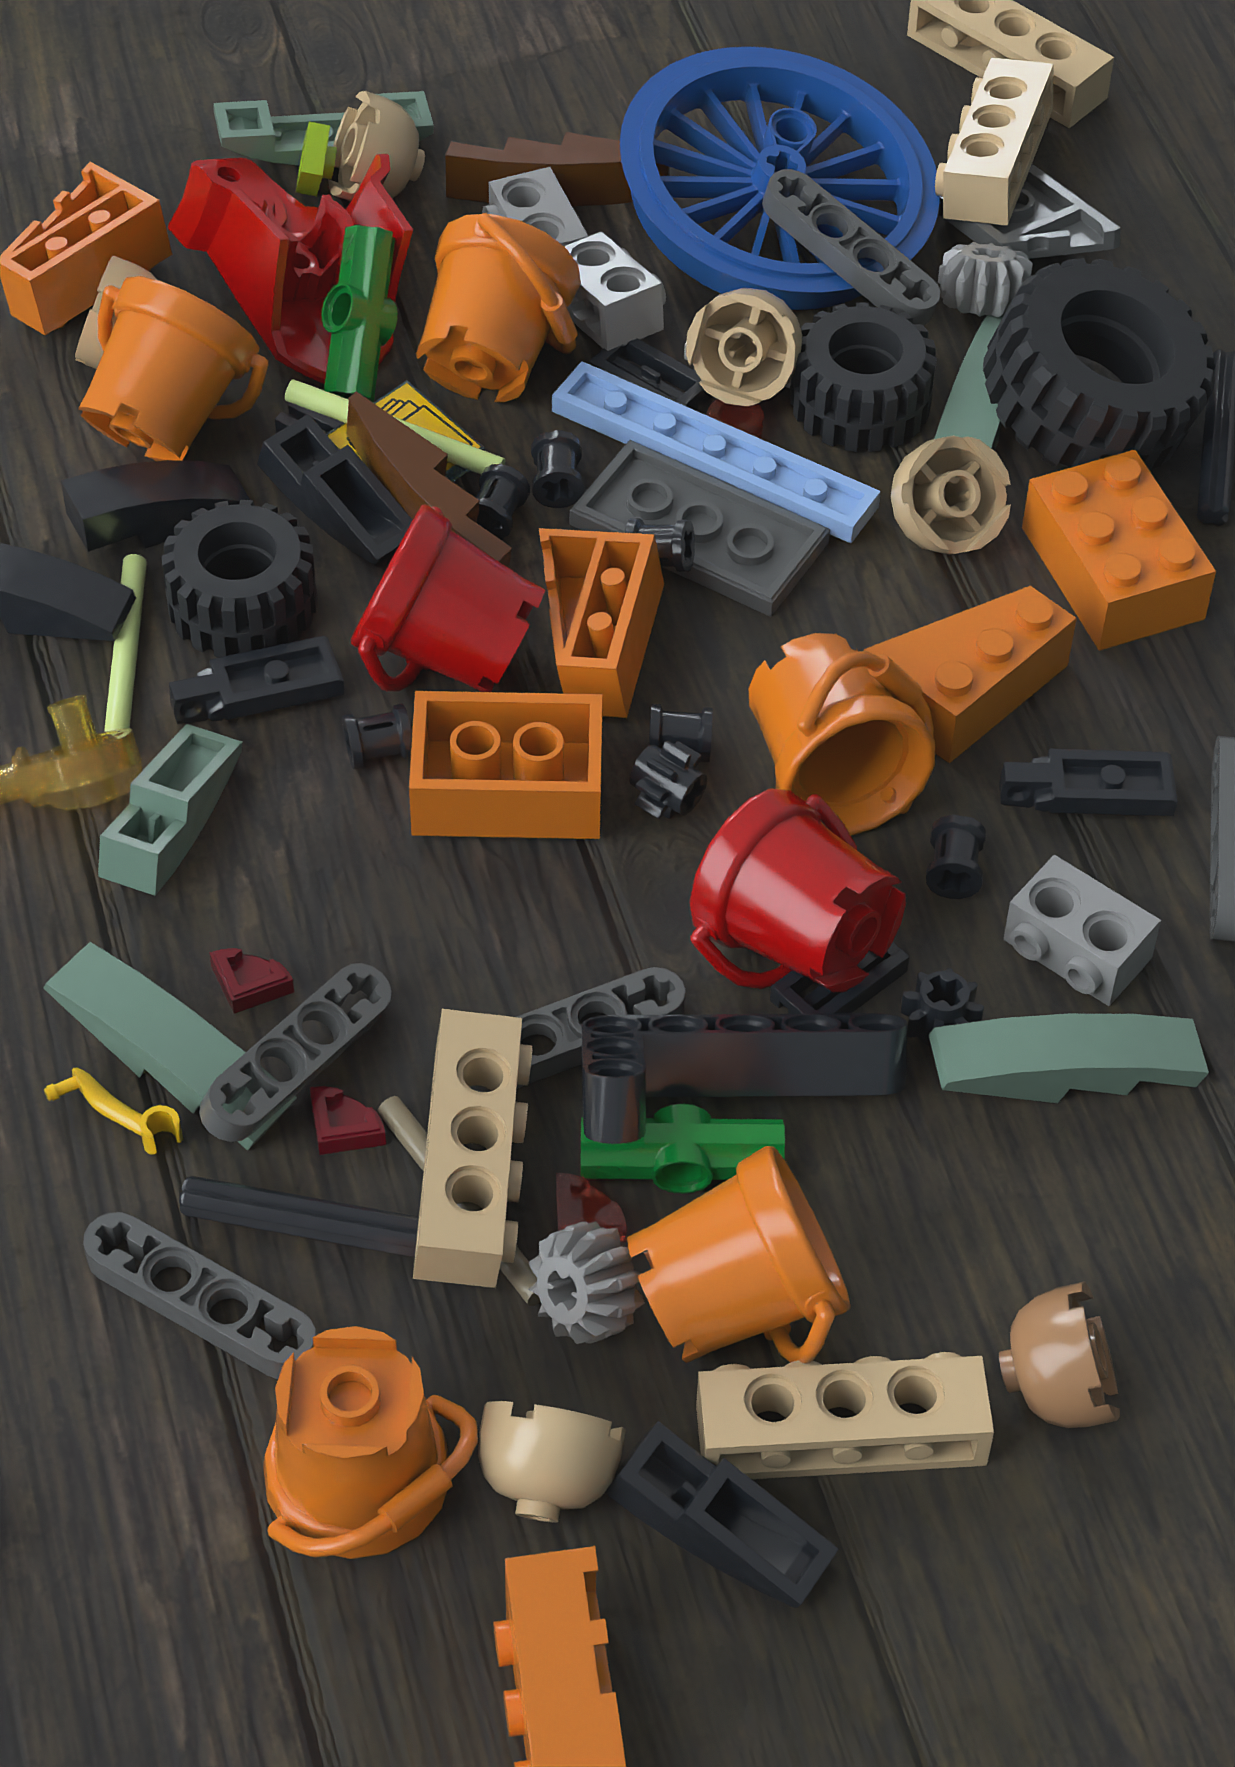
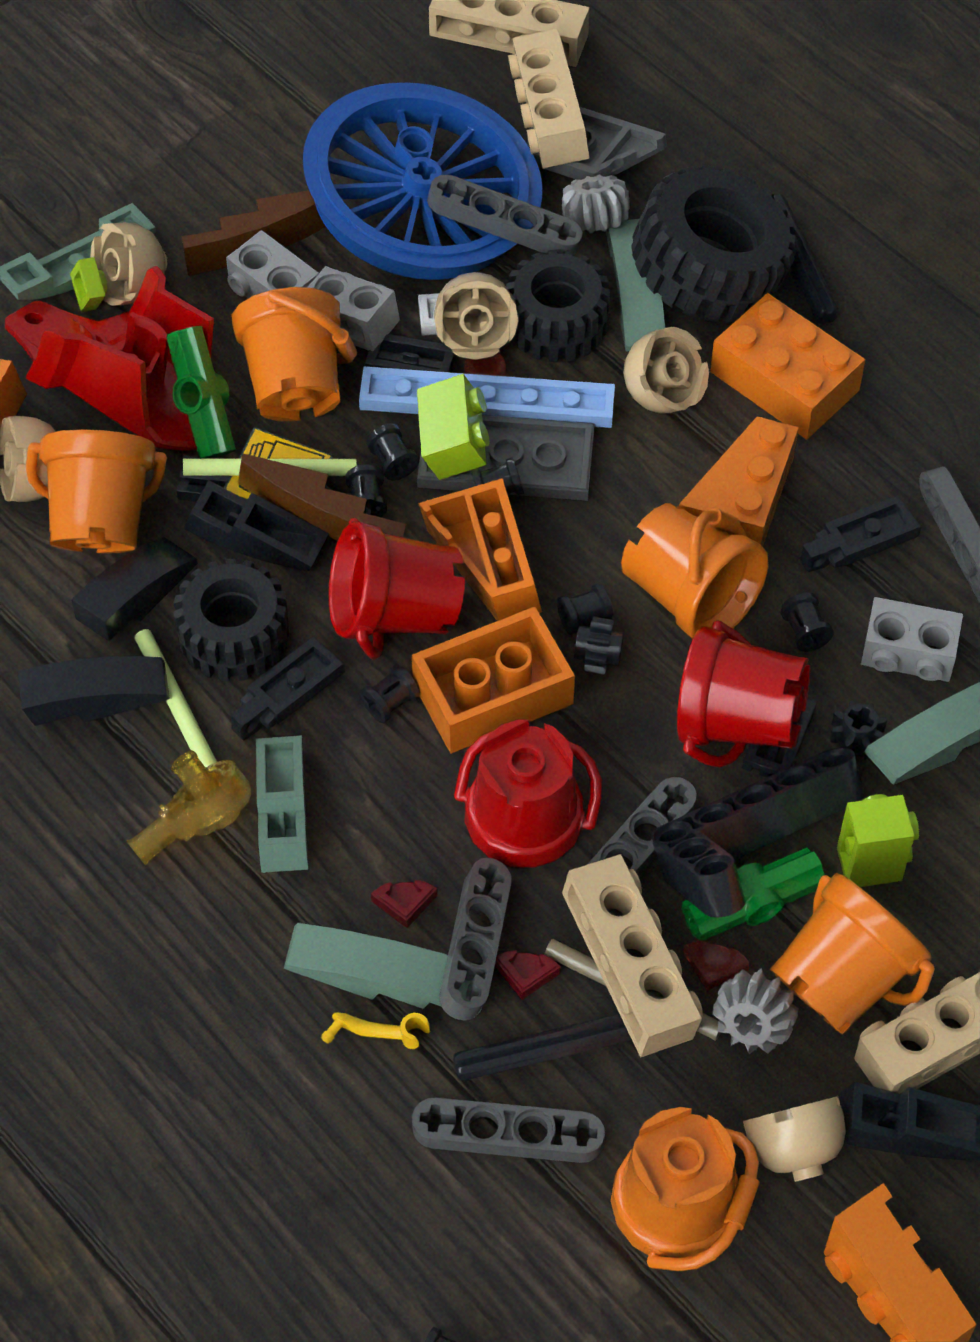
camera: 25 degrees left, 5 degrees up
none -> lime brick [417,373,490,480]
none -> red piece [454,719,602,868]
none -> lime brick [837,794,919,887]

